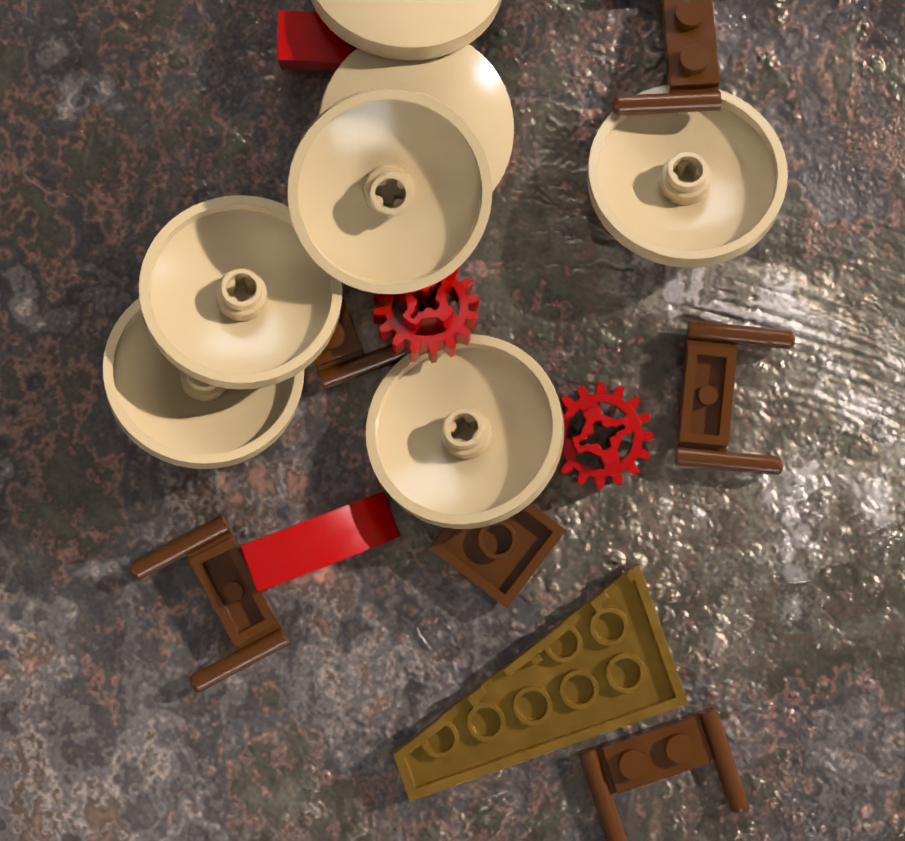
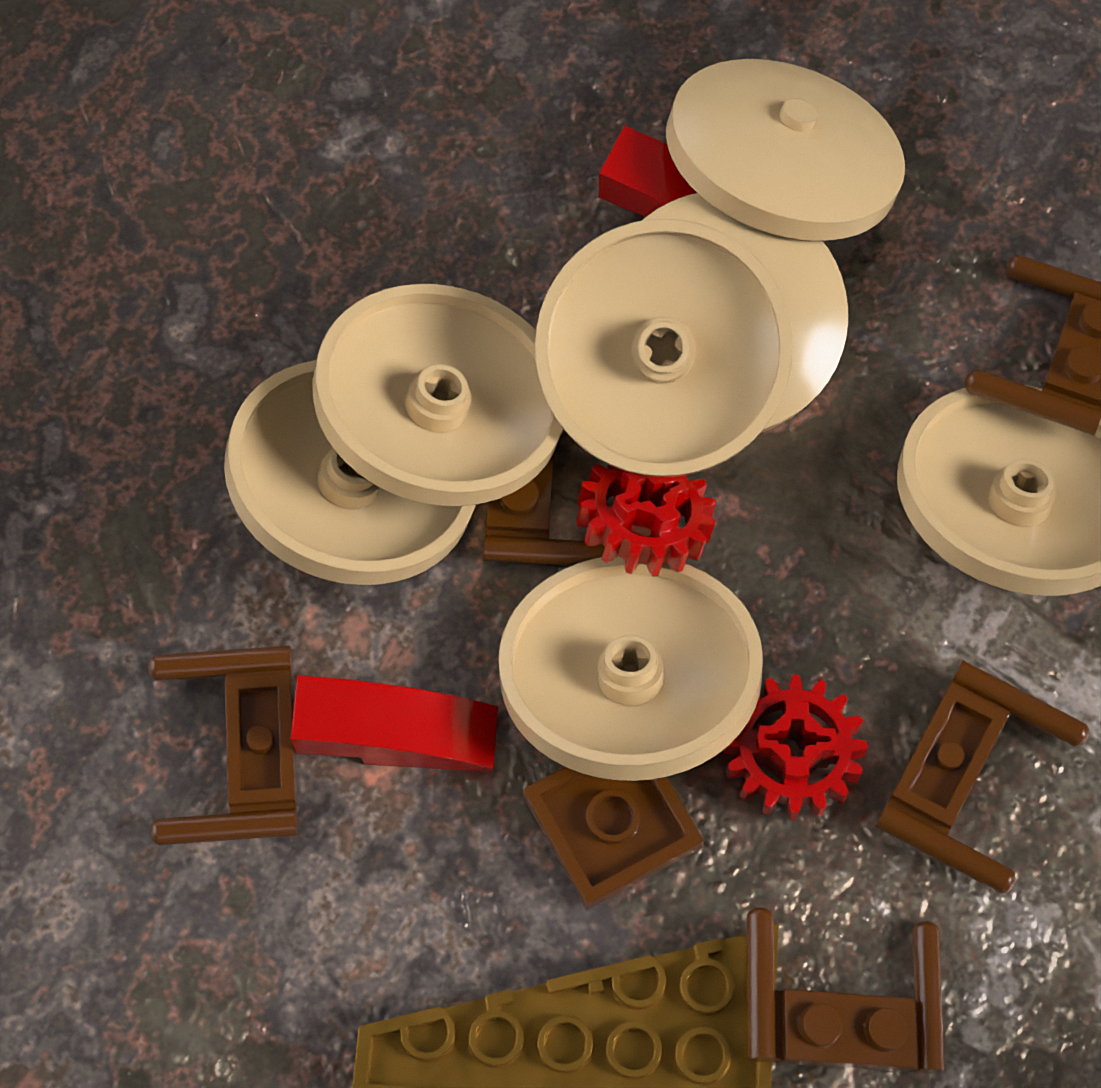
camera: 20 degrees right, 20 degrees down
none -> reddish brown plate [746,907,944,1073]

